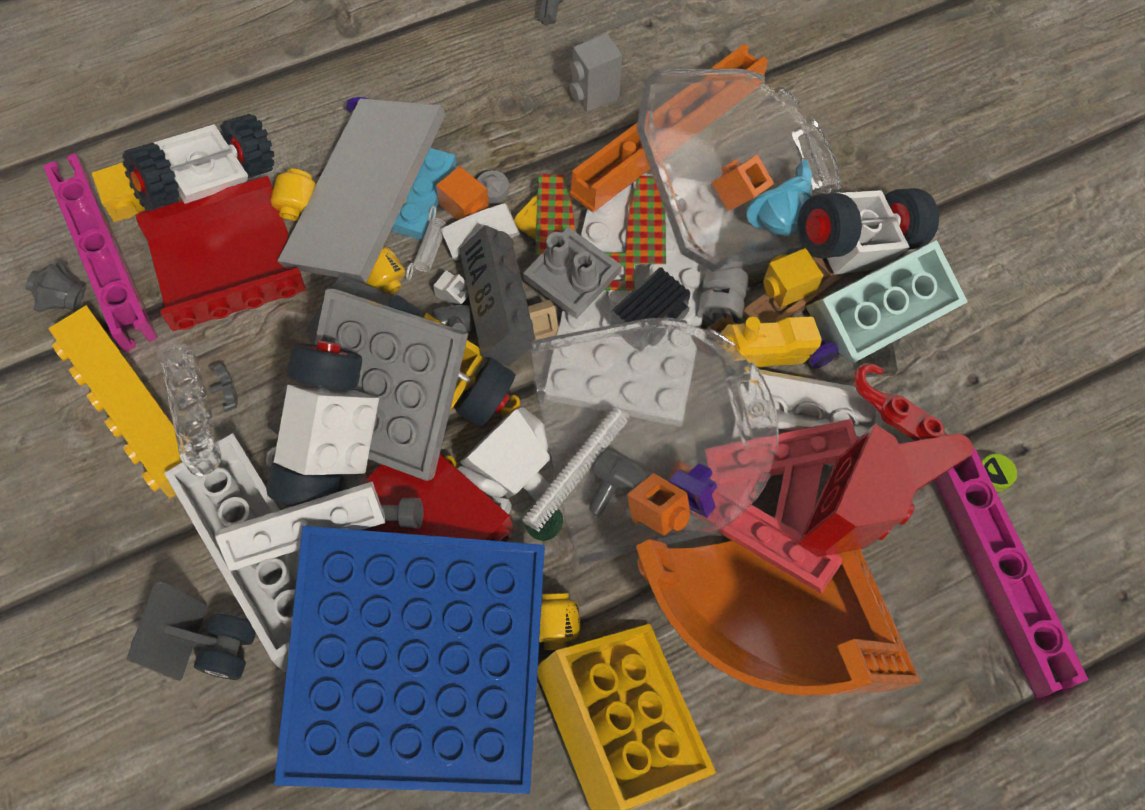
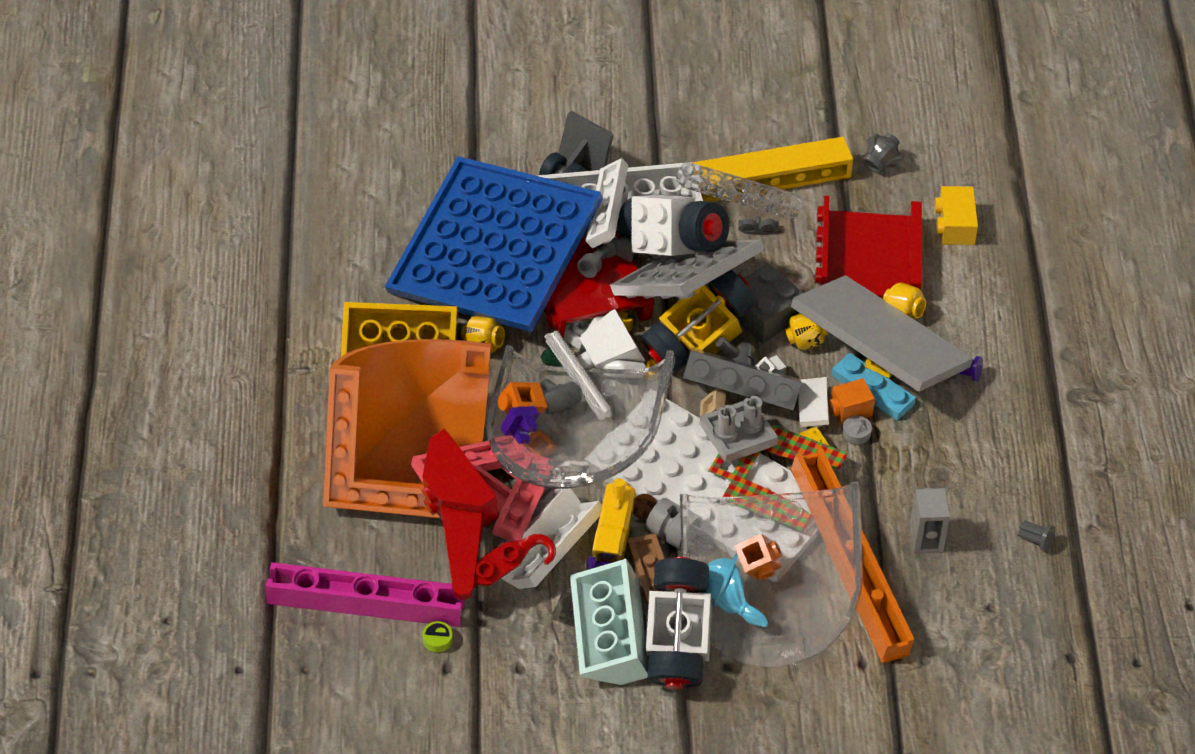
camera: 115 degrees right, 15 degrees down
dark pink piece [43,153,158,352] -> none
plate [122,114,275,211] -> none
white piece [406,206,447,280] -> none
black brick [610,267,691,351] -> none
yellow brick [763,248,823,308] -> none

